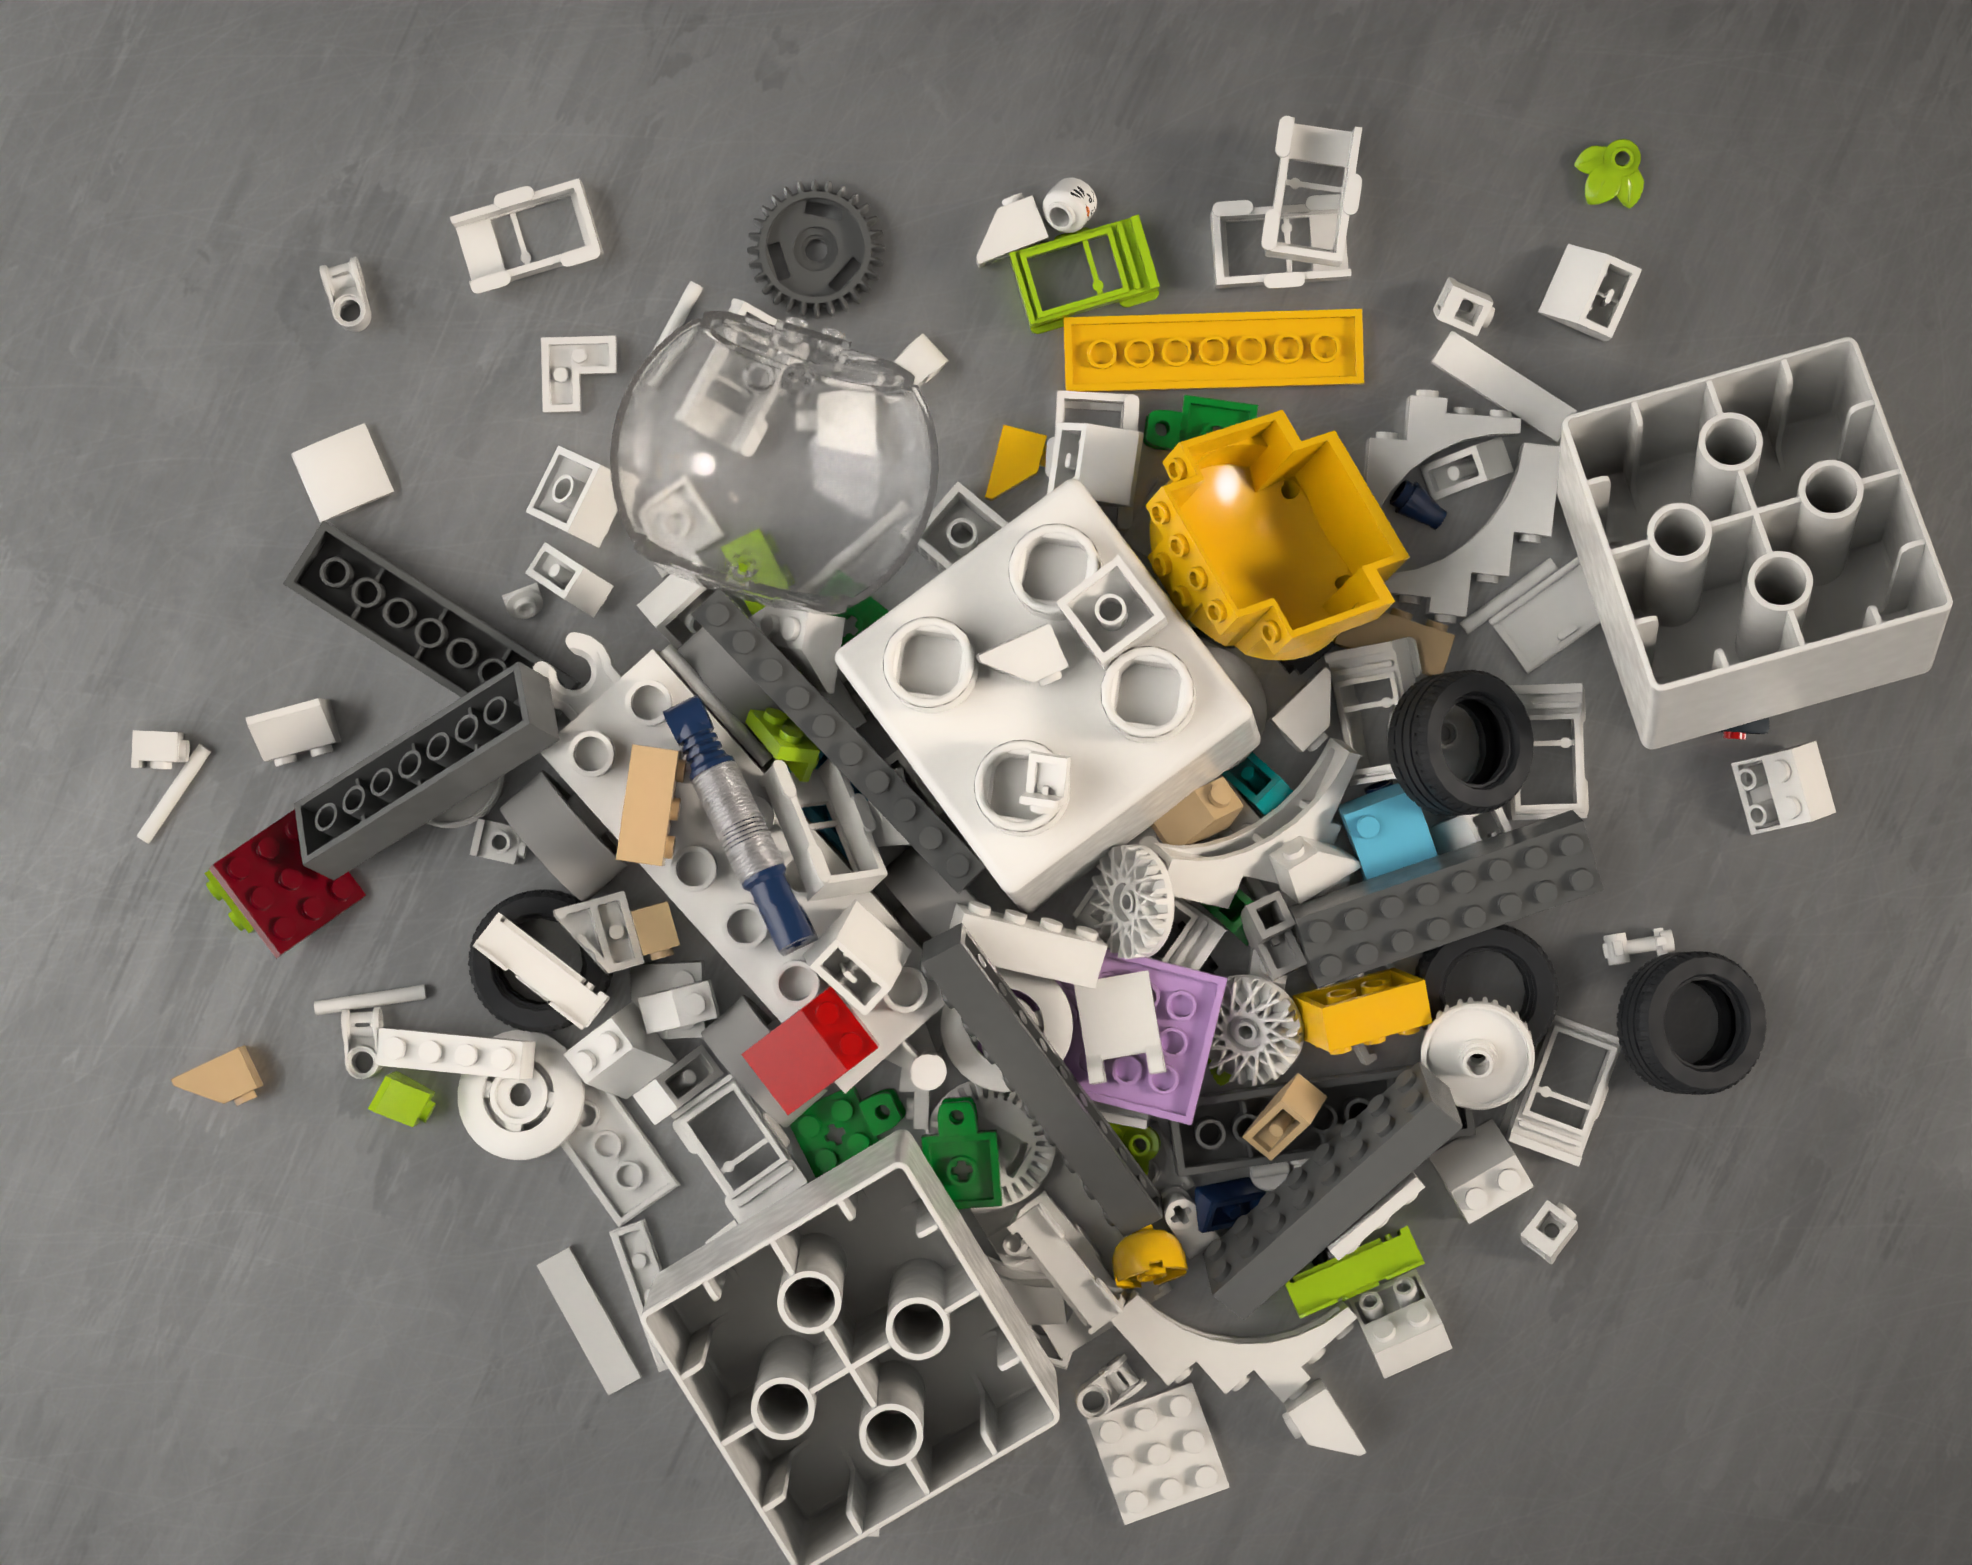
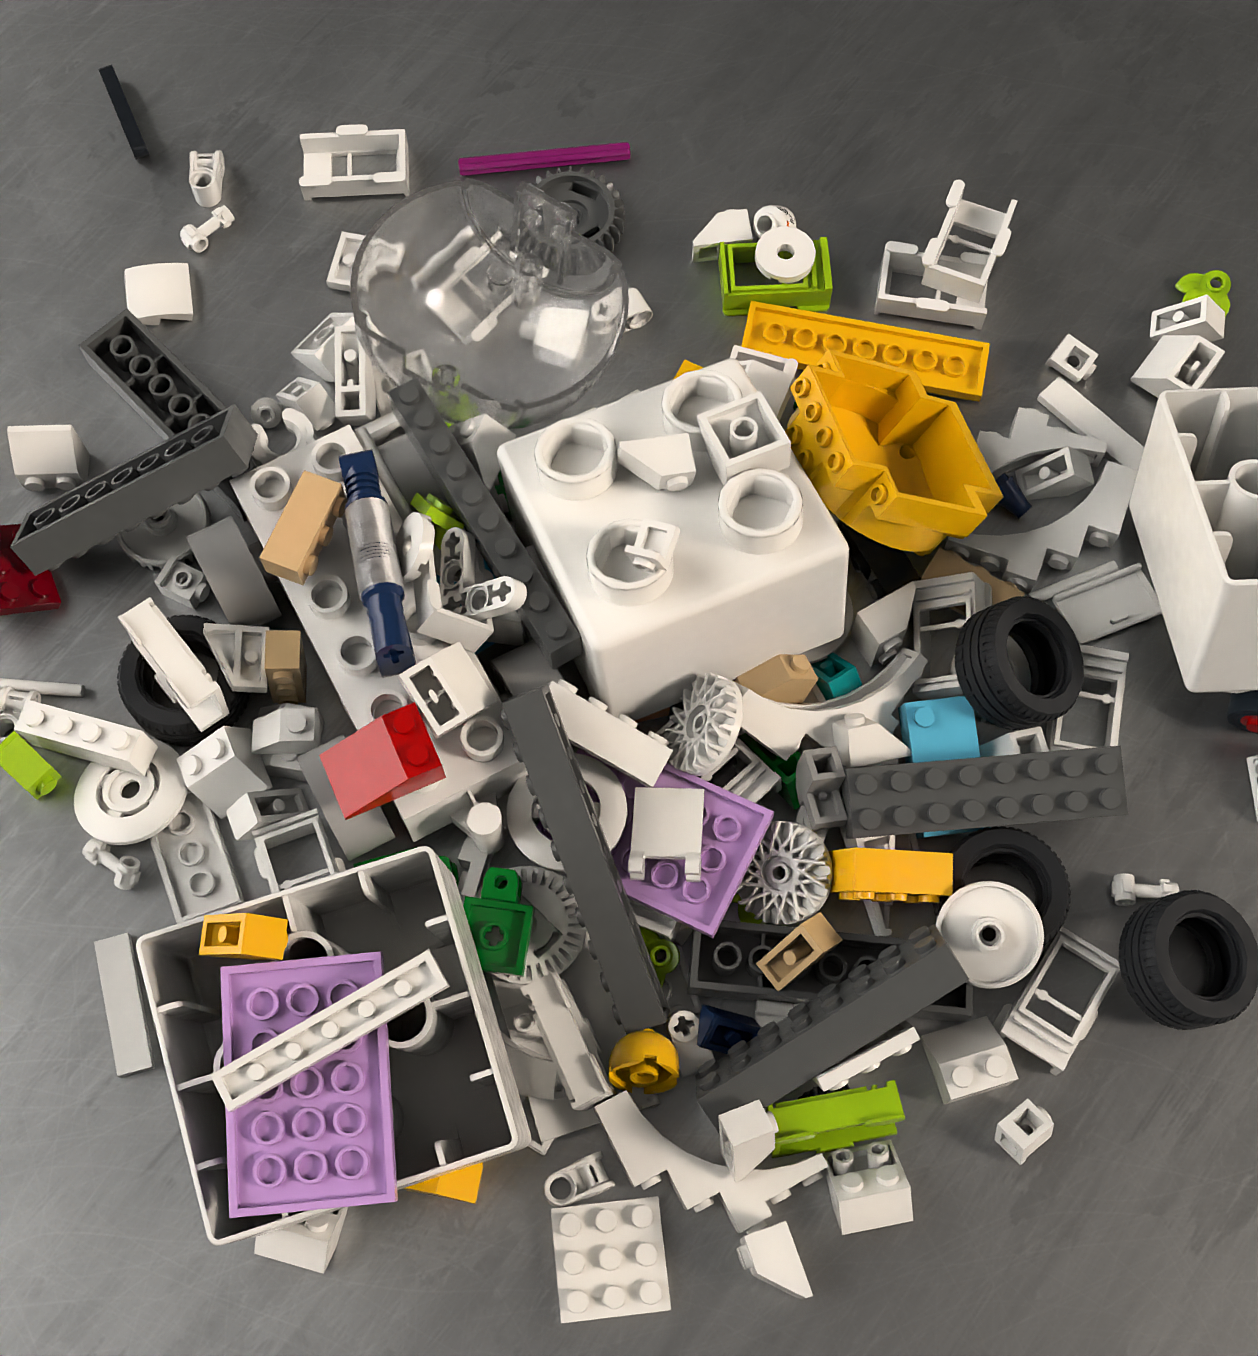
camera: 10 degrees right, 20 degrees down
none -> white bar [82,838,141,890]
none -> black beam [98,64,149,160]
none -> white bar [180,205,235,253]
none -> yellow slope [199,913,288,960]
none -> white plate [210,950,450,1112]
none -> lavender plate [220,951,398,1218]
none -> white slope [335,324,376,426]
none -> white tile [395,512,435,582]
none -> white beam [440,527,527,621]
none -> magenta axle [458,142,631,176]
none -> white slope [718,1100,779,1183]
none -> white tile [755,226,816,284]
none -> white slope [1150,295,1225,342]

